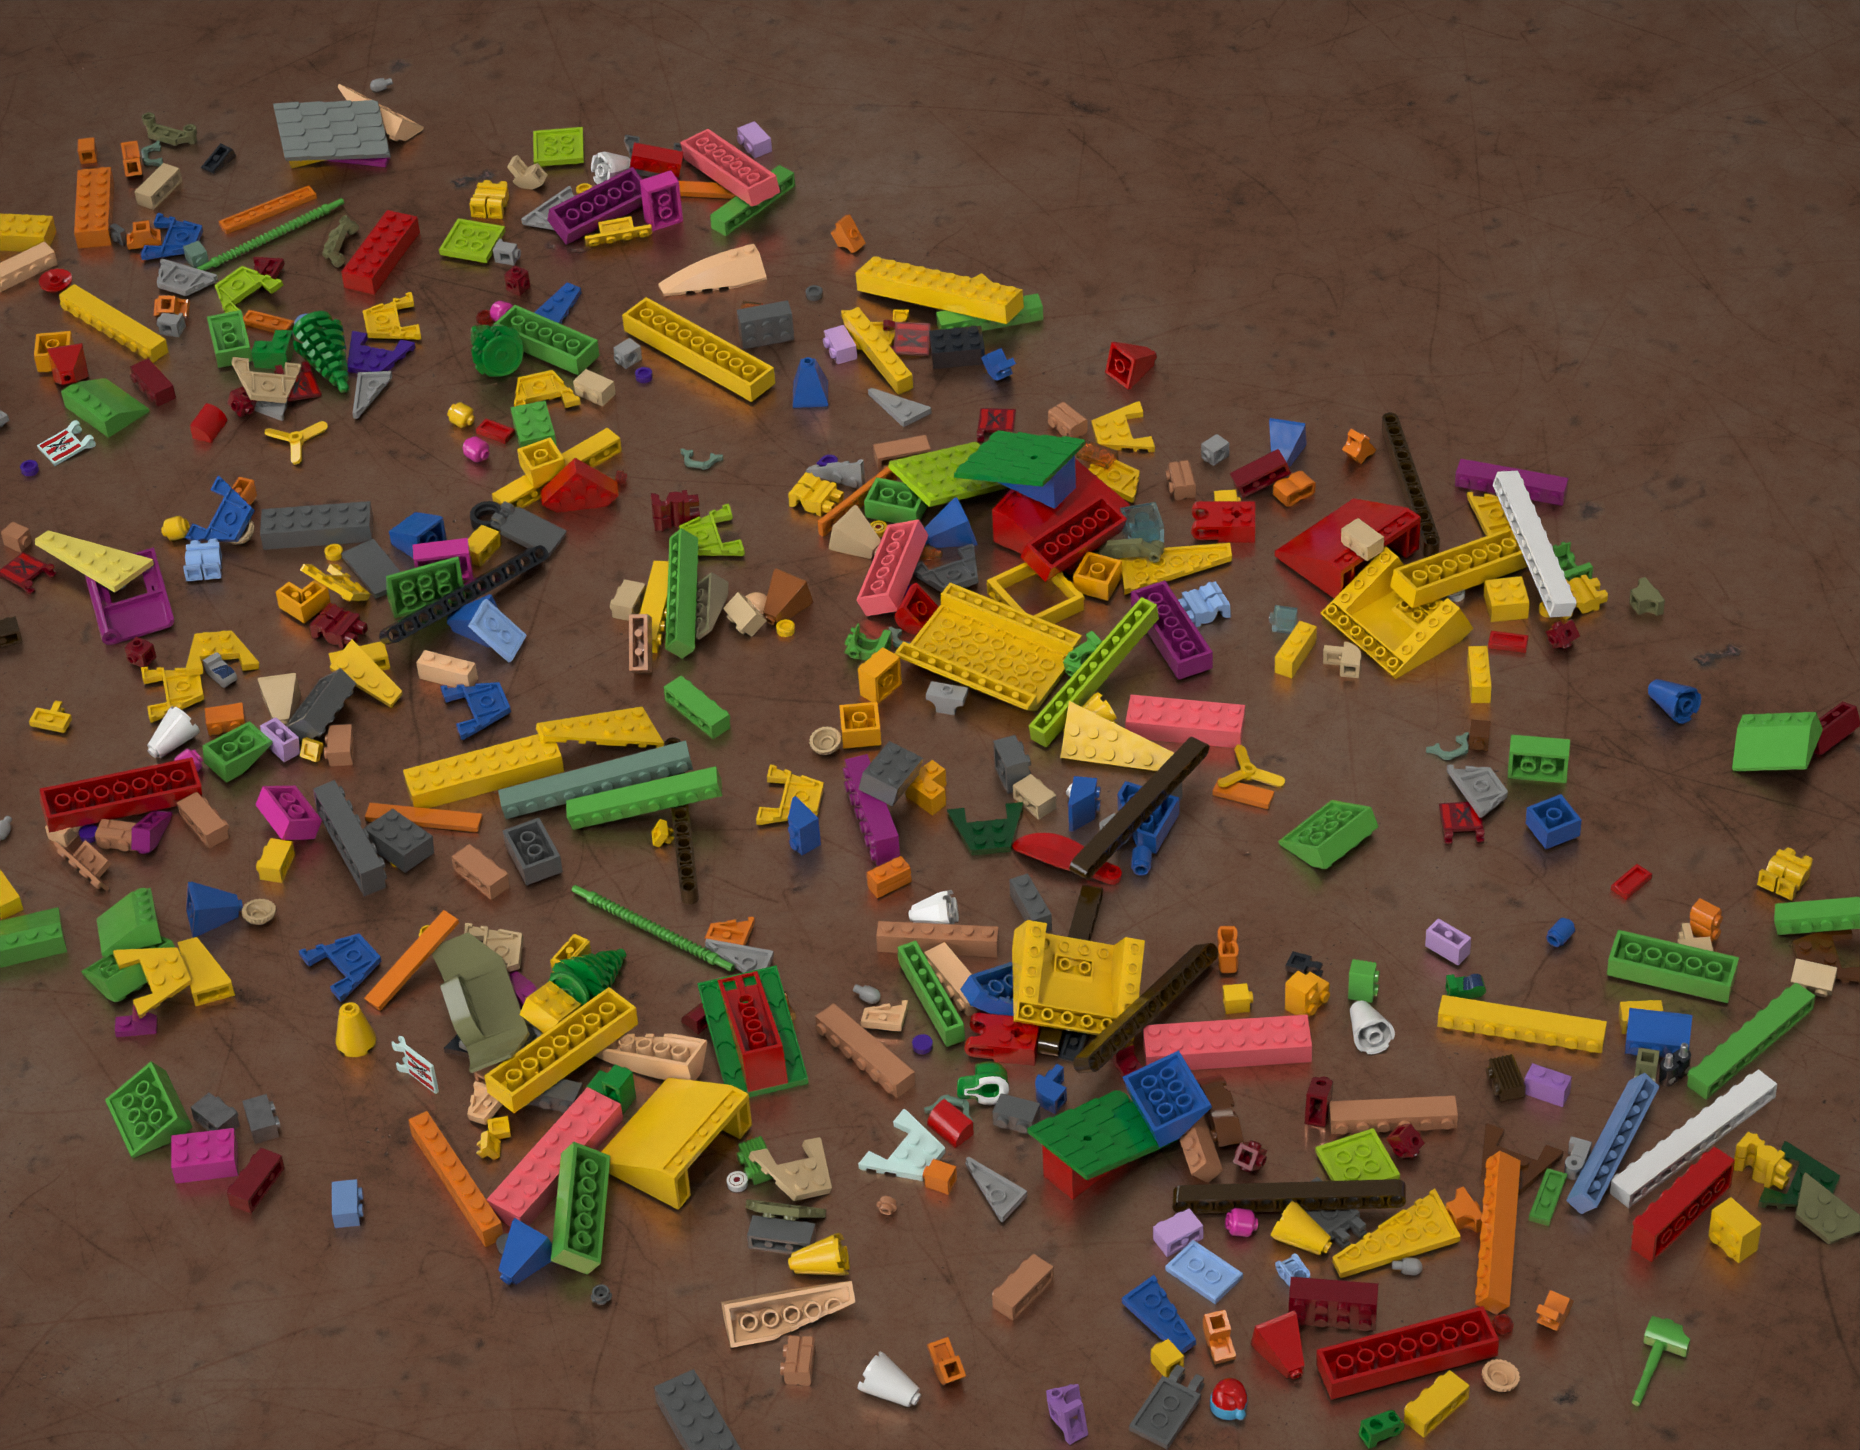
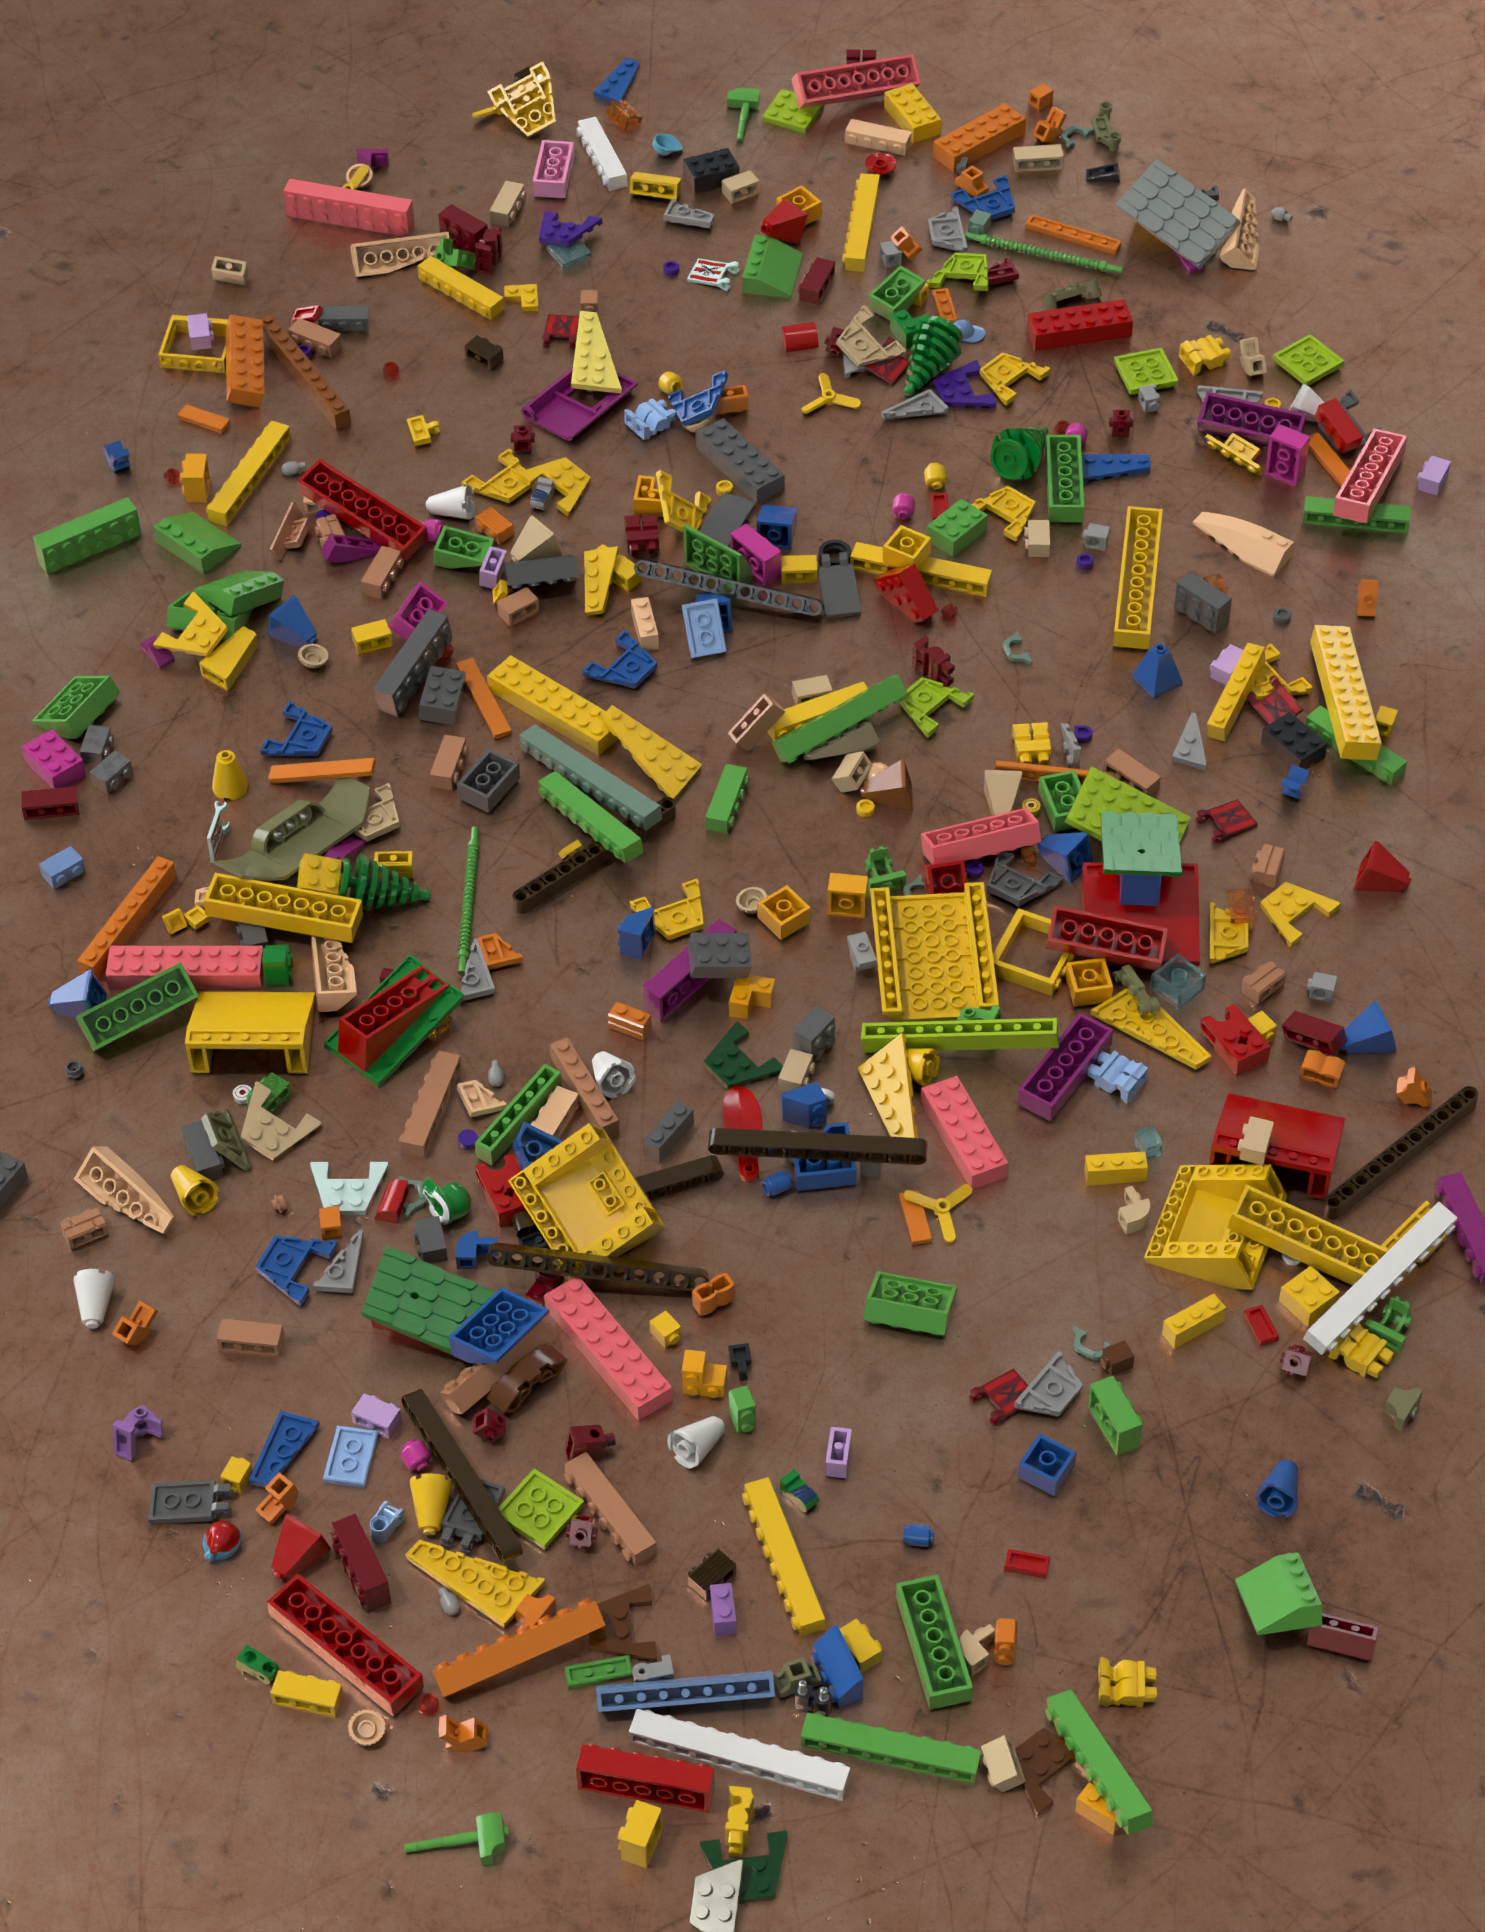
camera: 55 degrees right, 5 degrees up
none -> blue wing [255,1236,338,1306]

